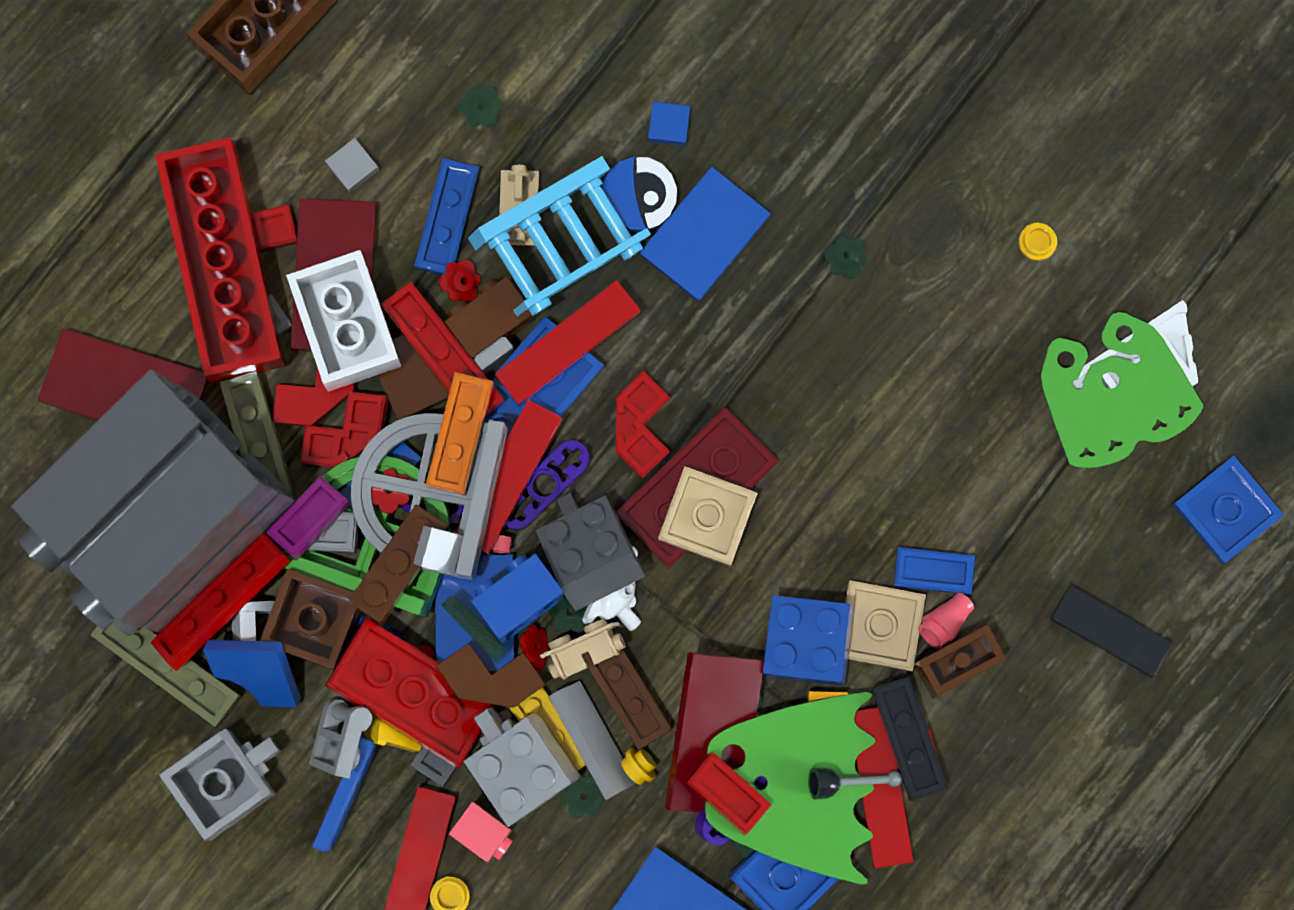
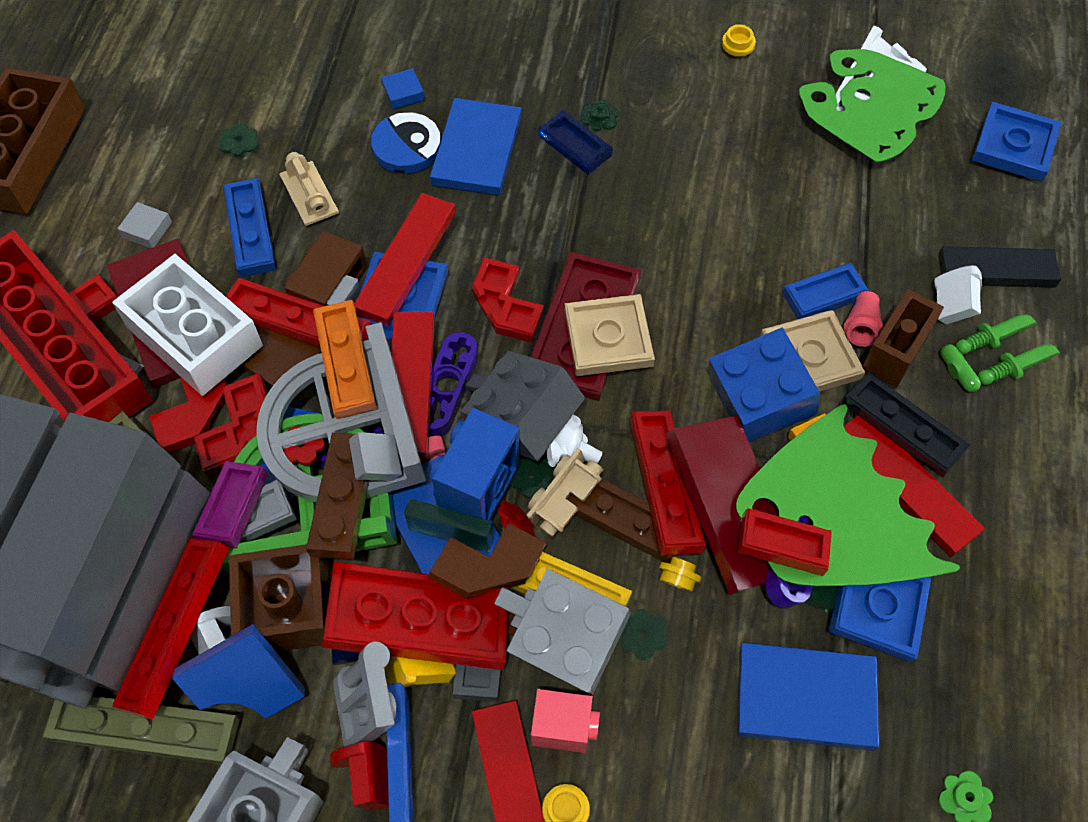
camera: 25 degrees left, 20 degrees down
red plant [439,260,481,302] -> none
medium azure fence [468,156,651,317] -> none
light grey tile [549,681,636,800] -> none
black hinge [808,767,902,800] -> none
none -> red tile [329,741,389,811]
none -> clear blue tile [539,110,613,175]
none -> red tile [629,410,706,556]
none -> white tile [935,265,982,325]
none -> bright green piece [940,315,1060,392]

